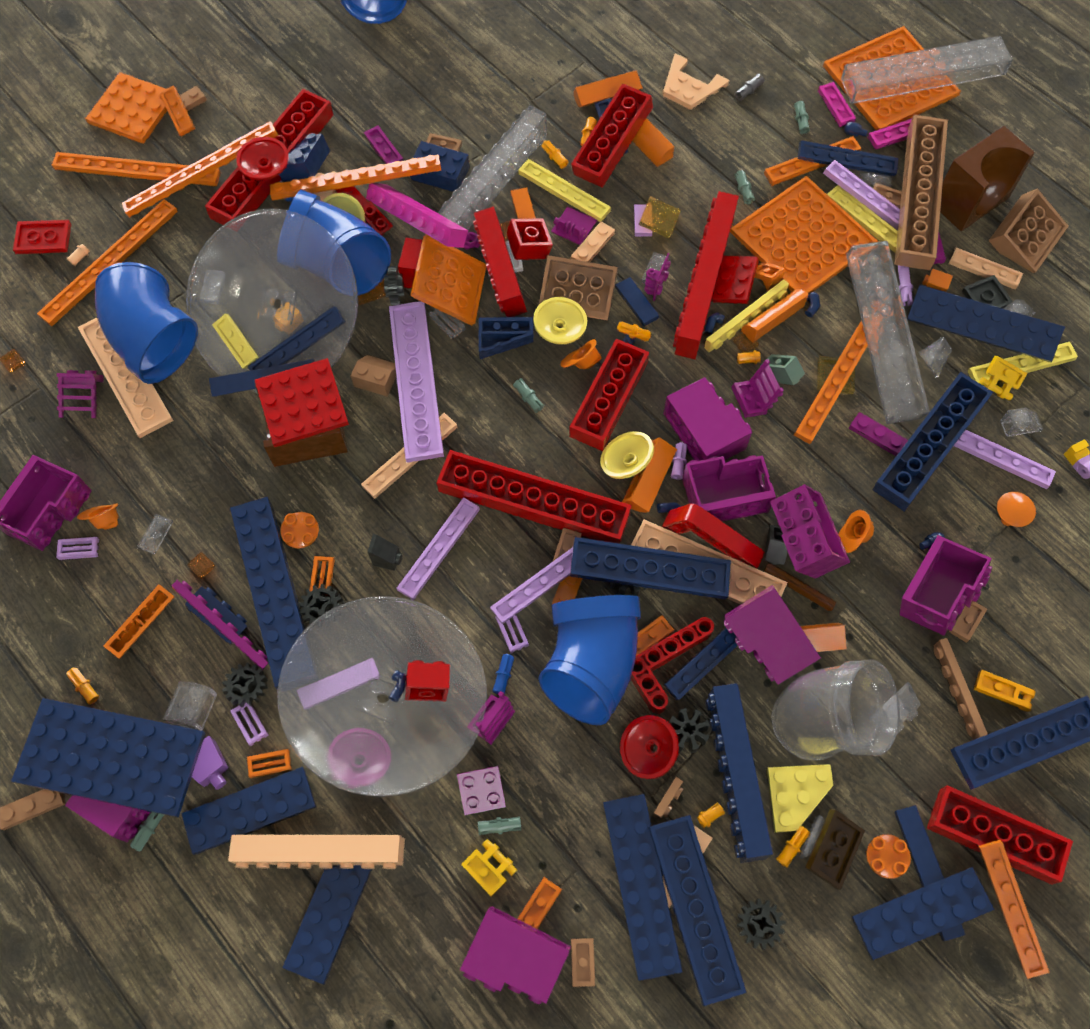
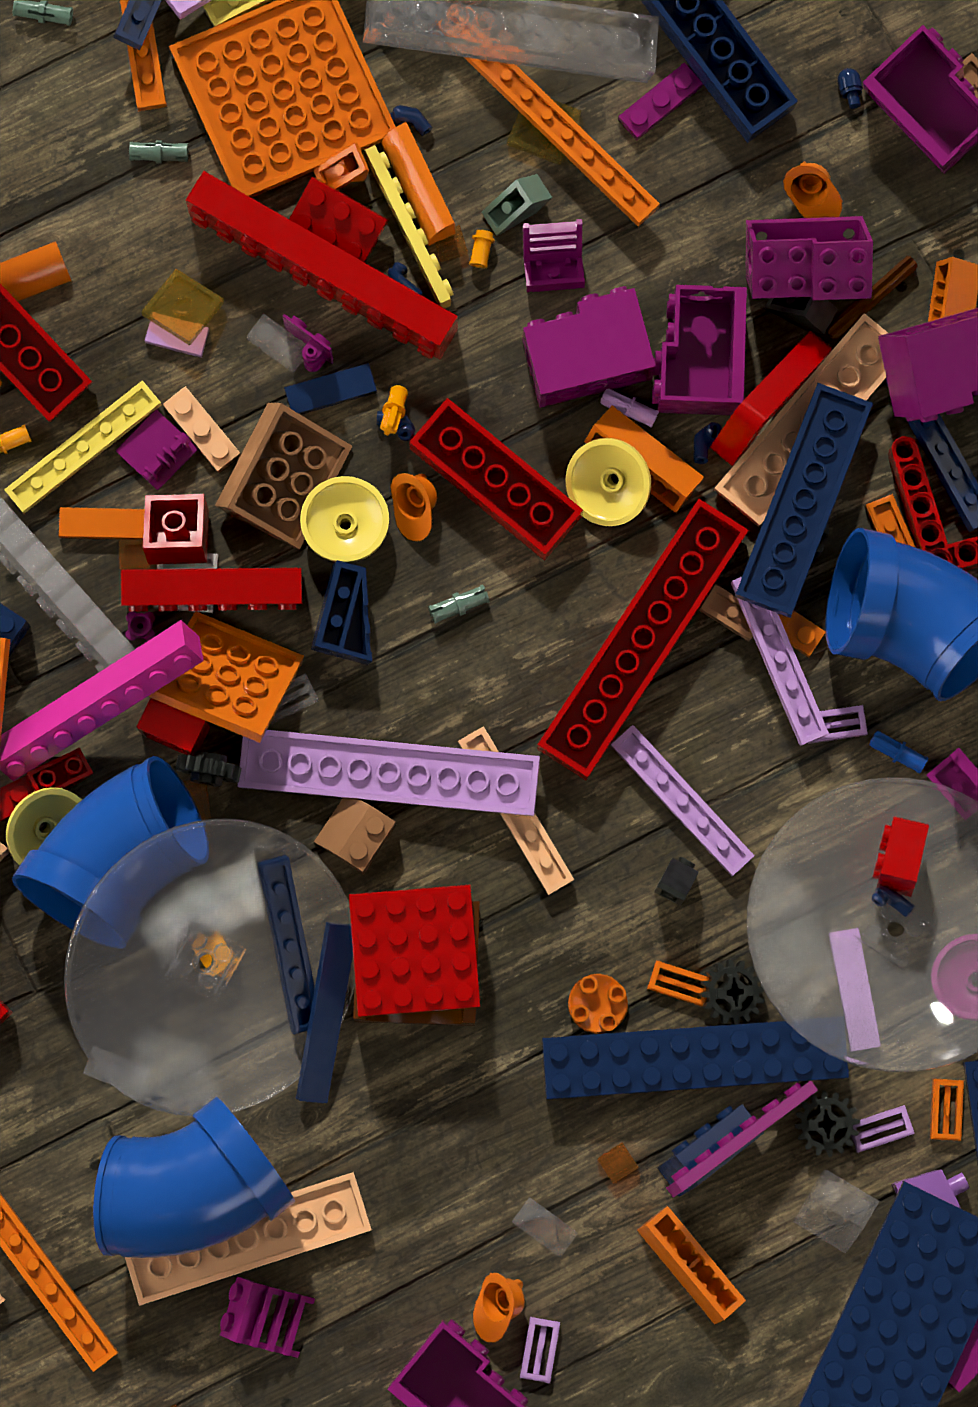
camera: 80 degrees left, 15 degrees up
light orange axle [66,667,100,705] -> none
light yellow plate [212,314,259,369] -> none

